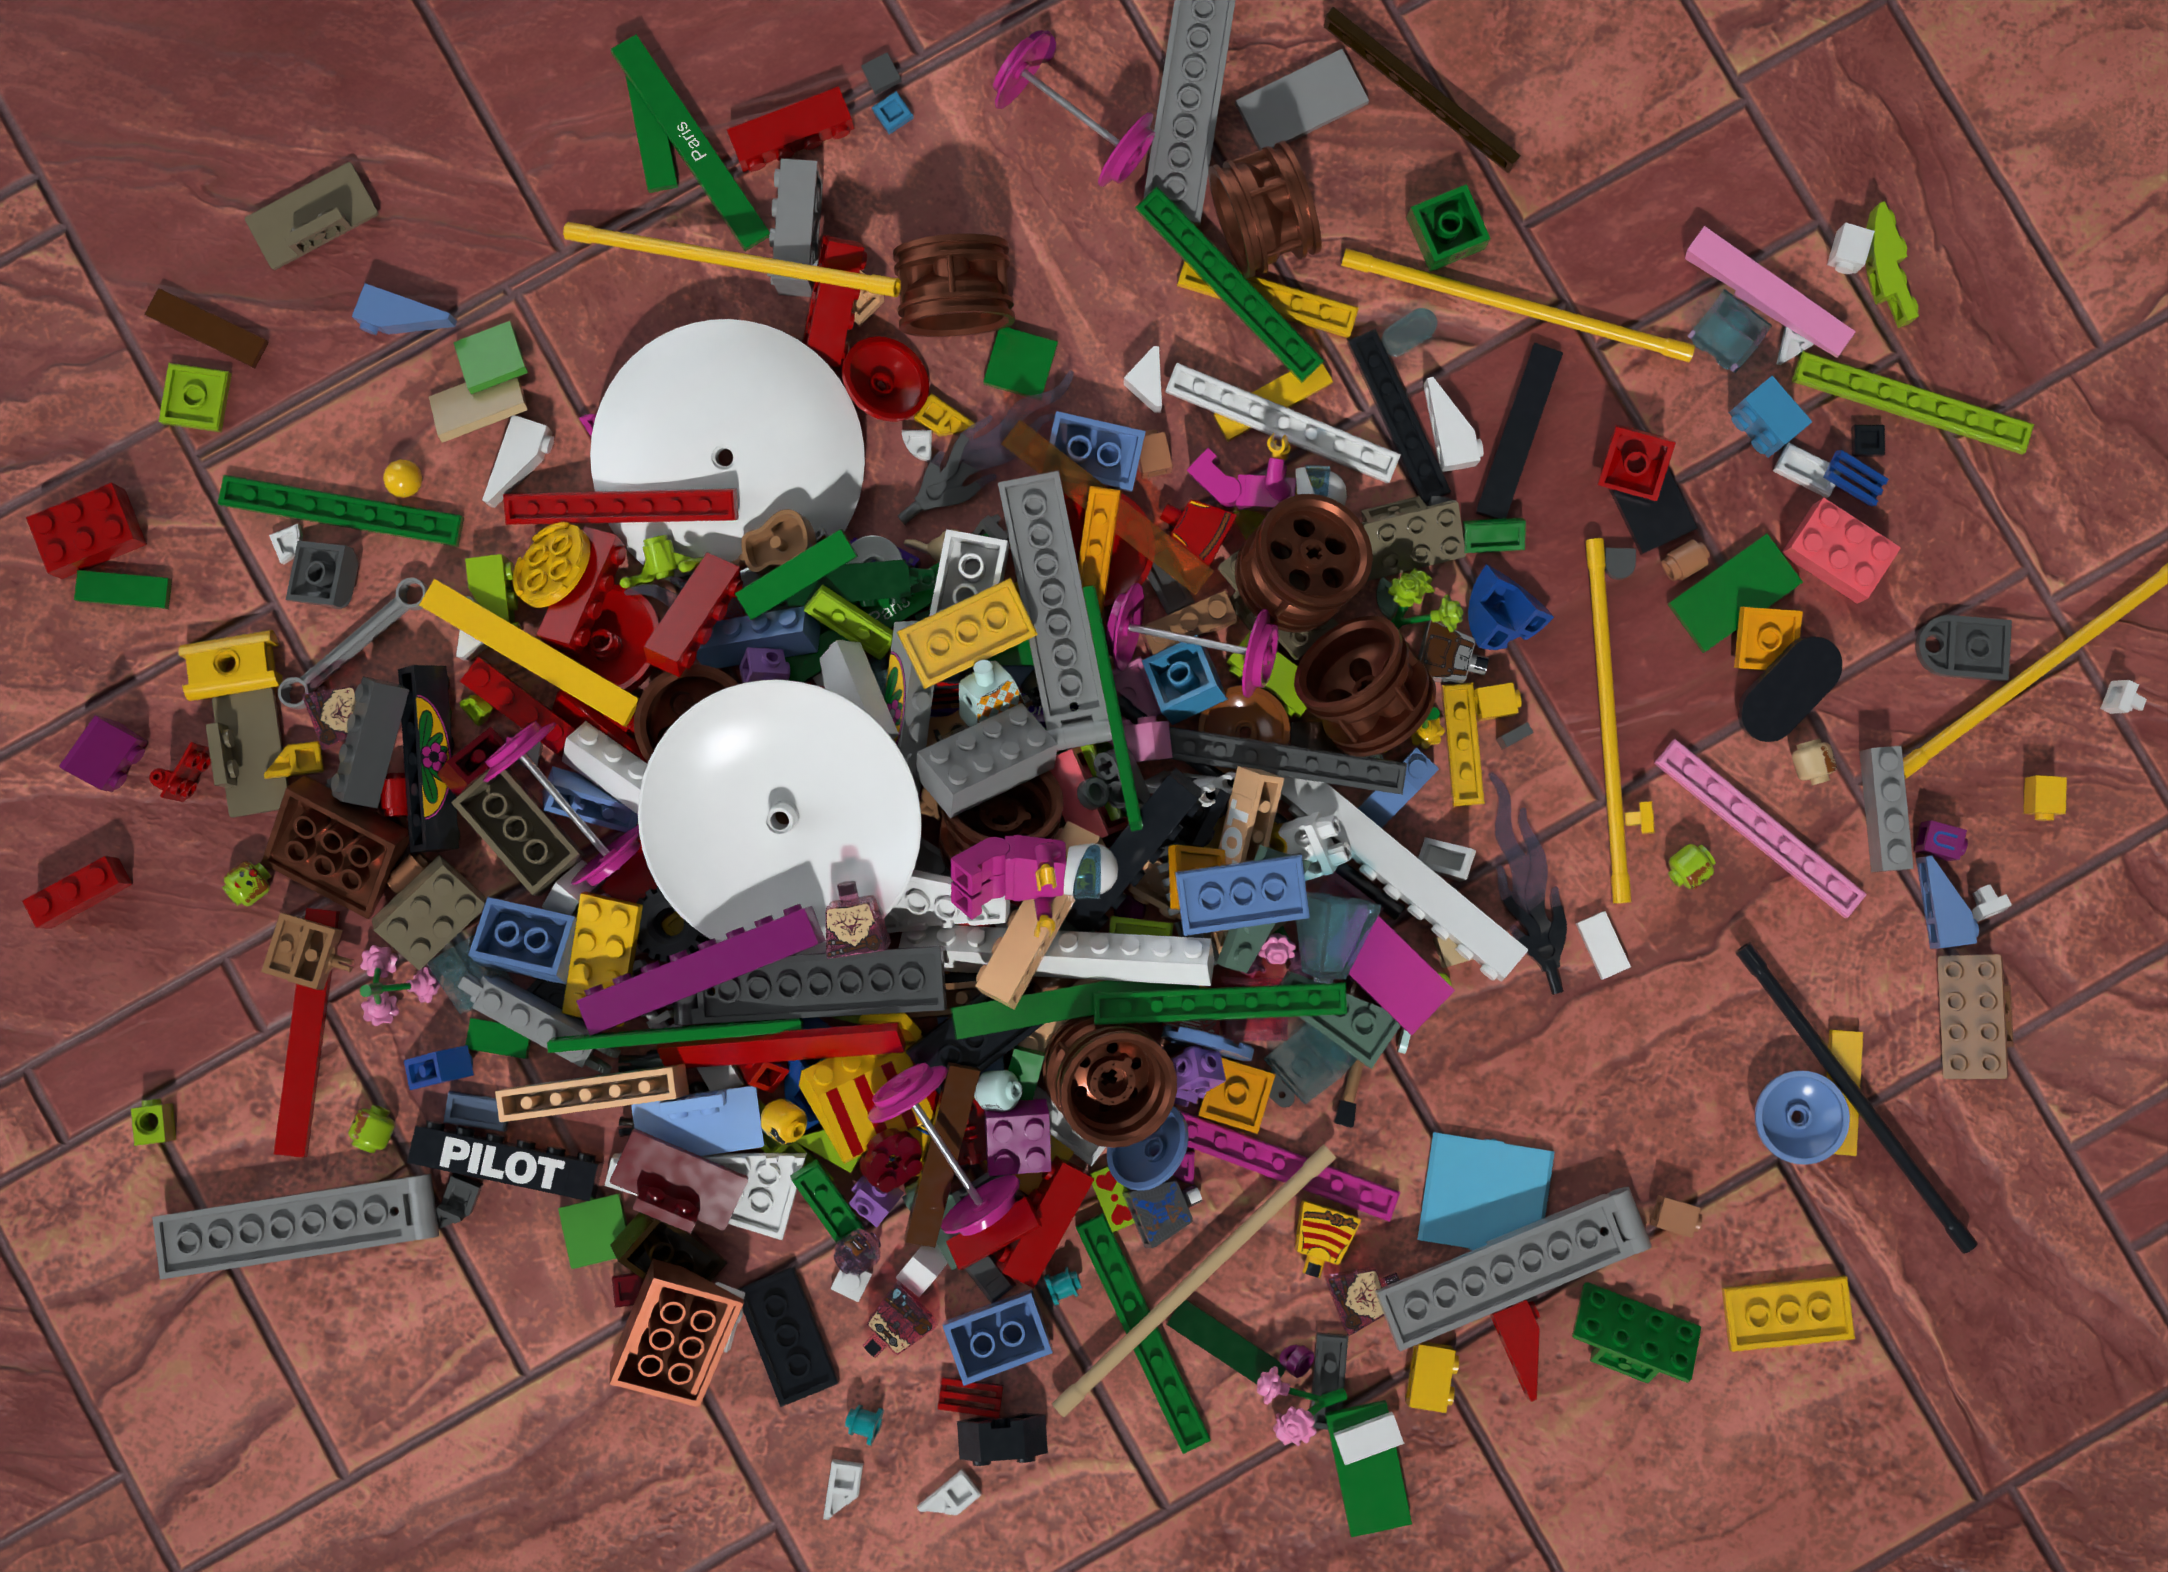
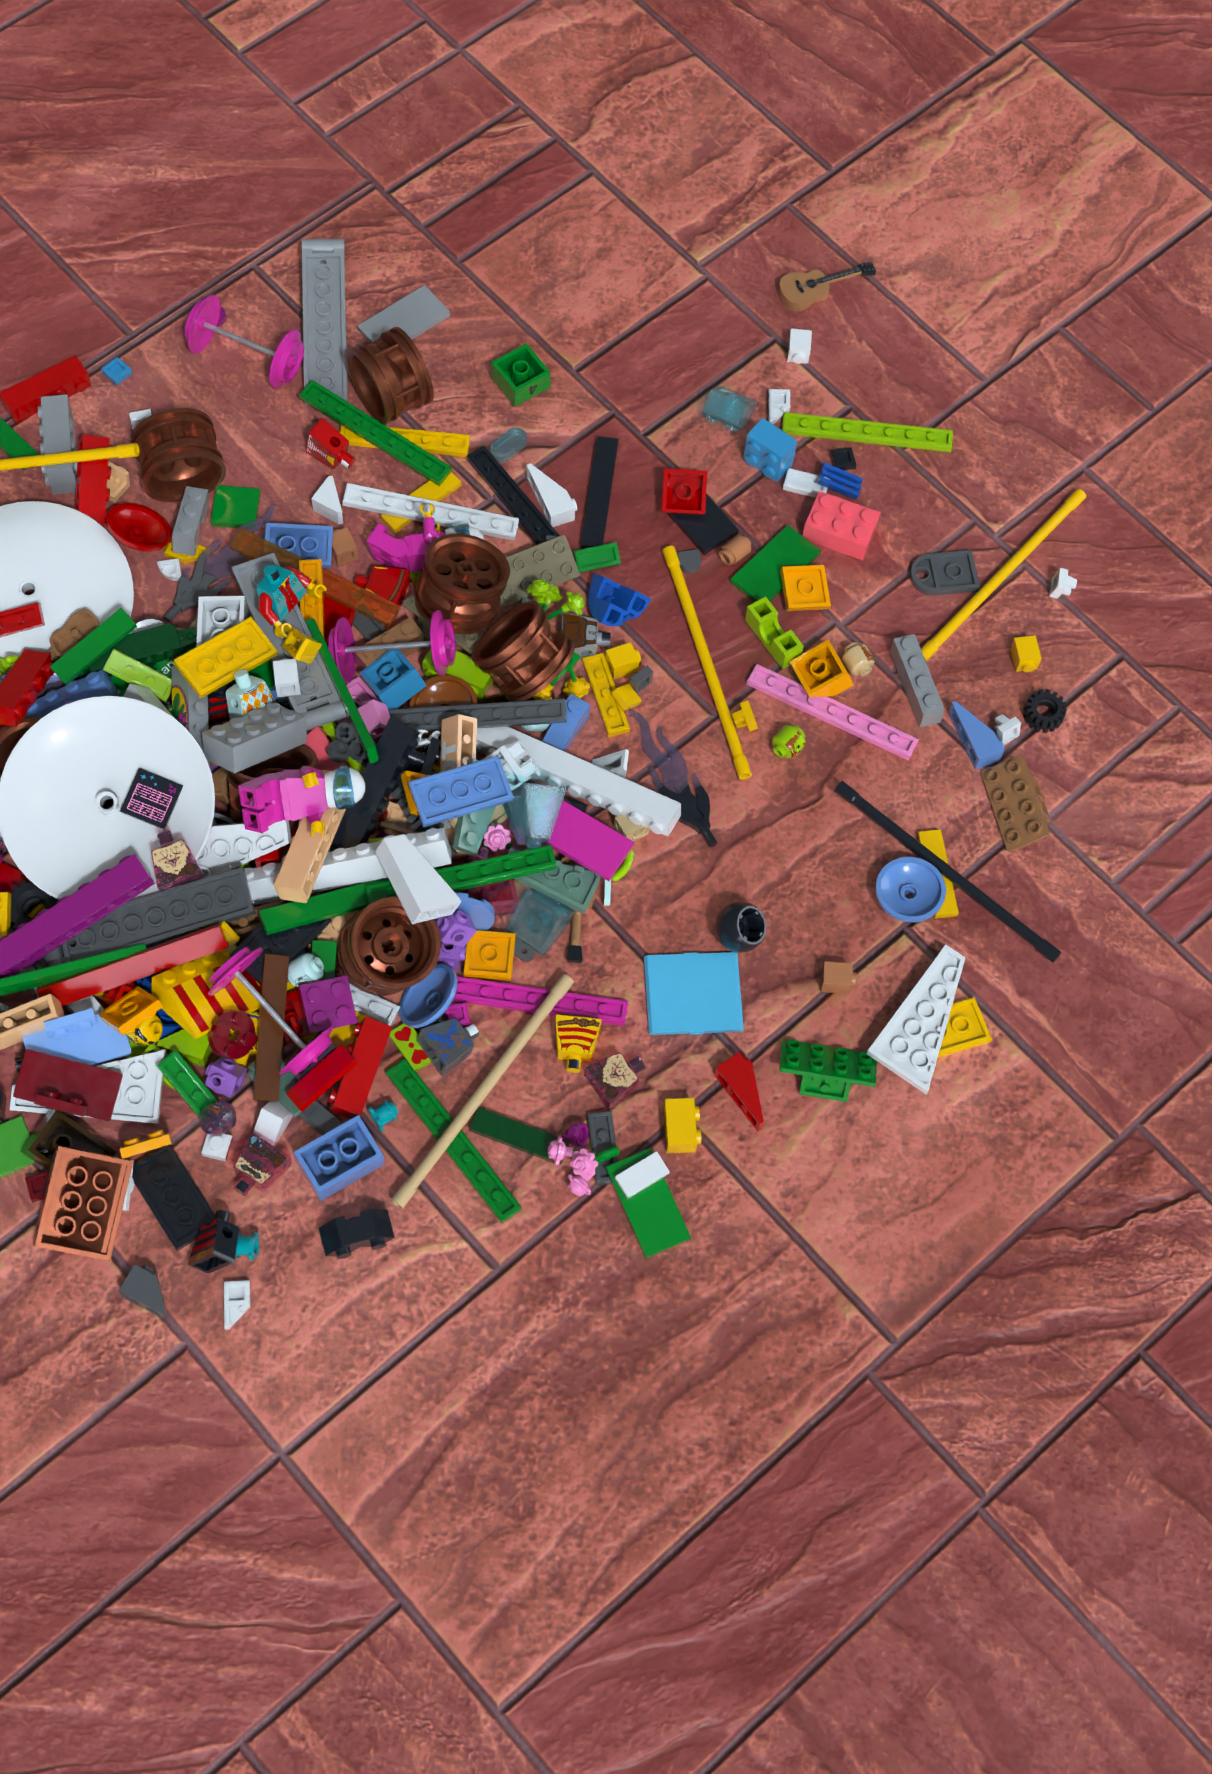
camera: 15 degrees left, 20 degrees down
dark grey tile [861,53,902,95] -> none
white tile [917,1469,982,1515] -> none
red tile [937,1376,1004,1418] -> none
dark brown tile [1324,7,1521,173] -> none
yellow piece [1341,248,1695,363] -> none
light grey hinge [1375,1187,1652,1352] -> none
white tile [1575,911,1631,980] -> none
bright pink slope [1685,226,1856,358] -> none
black tile [1738,636,1843,742] -> none
lime slope [1865,201,1919,328] -> none
magenta brick [1914,820,1968,861] -> none
none -> light orange plate [99,986,163,1036]
none -> dark grey slope [118,1264,168,1320]
none -> light orange plate [119,1129,172,1159]
none -> black tile [120,768,183,830]
none -> white tile [129,409,152,430]
none -> light grey arch [172,486,209,556]
none -> black torso [187,1210,239,1274]
none -> torso [256,565,326,638]
none -> white brick [273,658,301,697]
none -> yellow slope [281,627,322,664]
none -> red torso [306,418,356,469]
none -> white slope [375,834,461,924]
none -> yellow tile [611,684,642,711]
none -> black wheel [715,901,766,953]
none -> lime arch [745,597,804,670]
none -> medium nougat piece [778,262,876,312]
none -> light orange slope [789,639,854,697]
none -> white wing [867,945,965,1095]
none -> black tyre [1023,689,1067,733]

